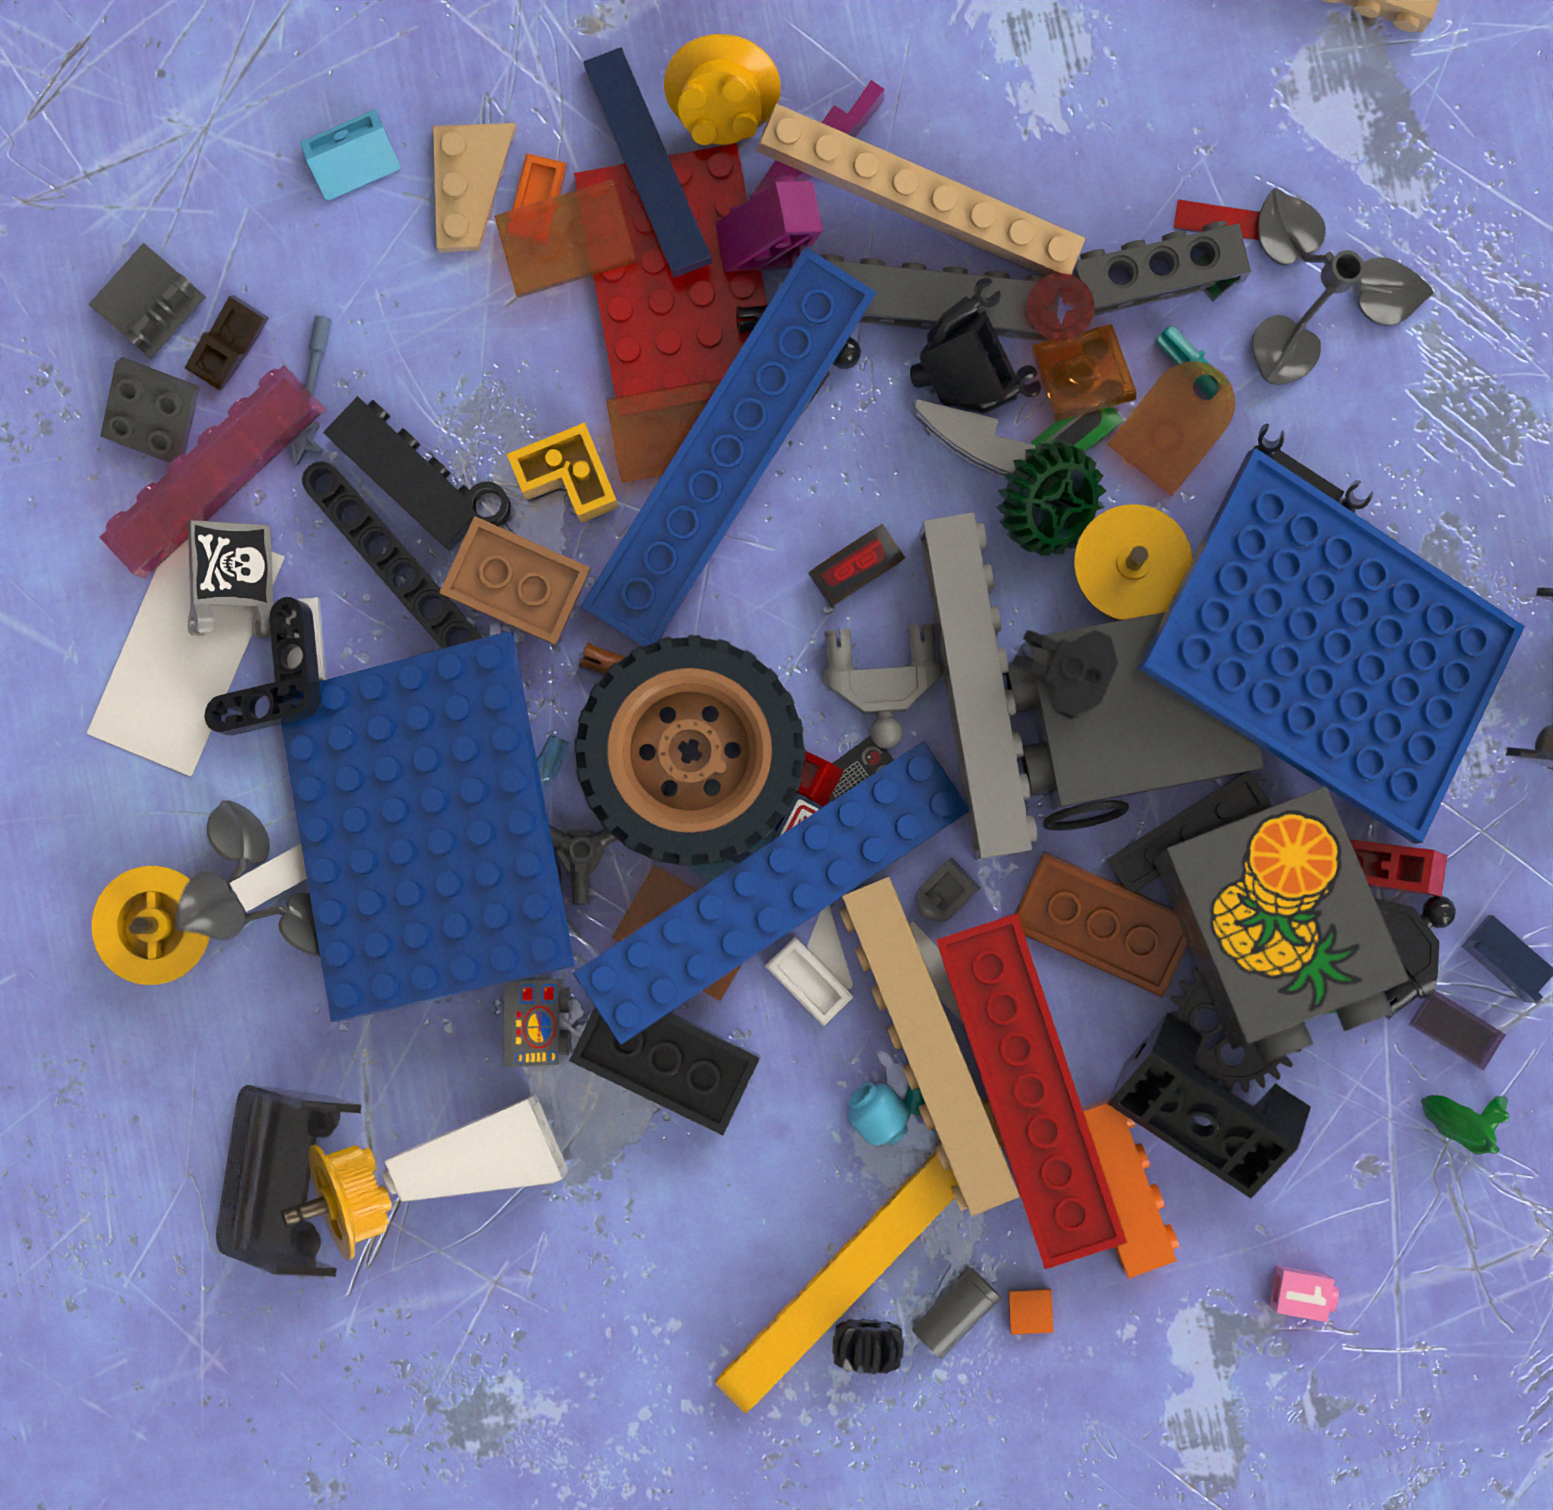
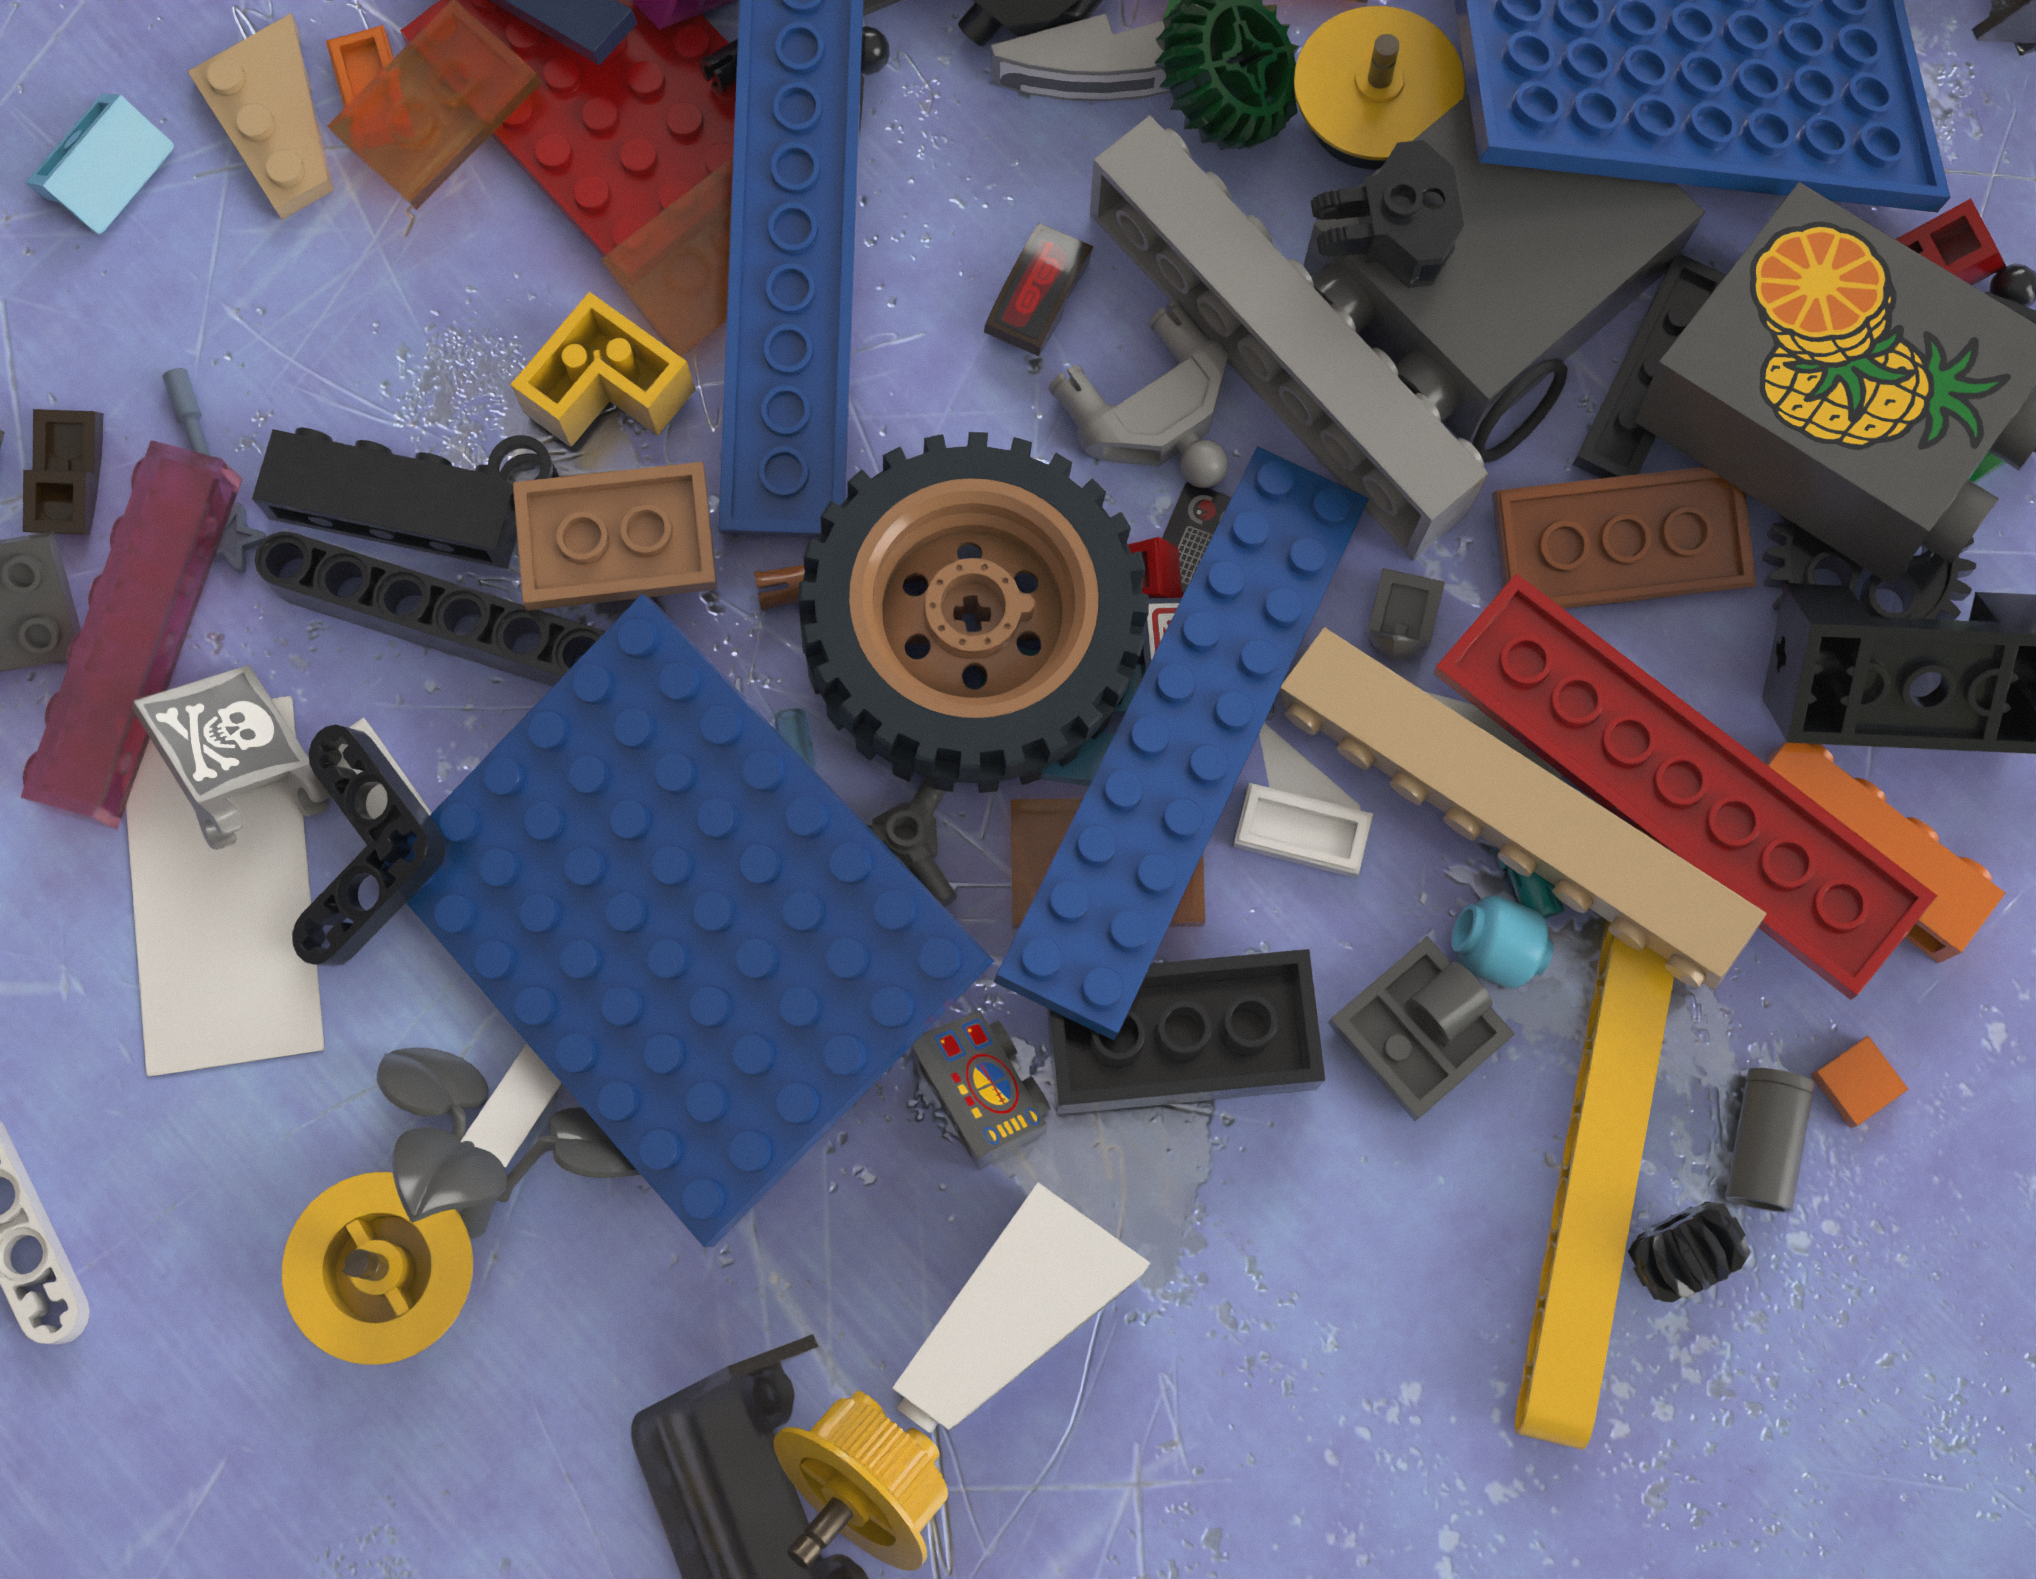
camera: 35 degrees left, 10 degrees down
none -> dark grey plate [1328,936,1515,1121]

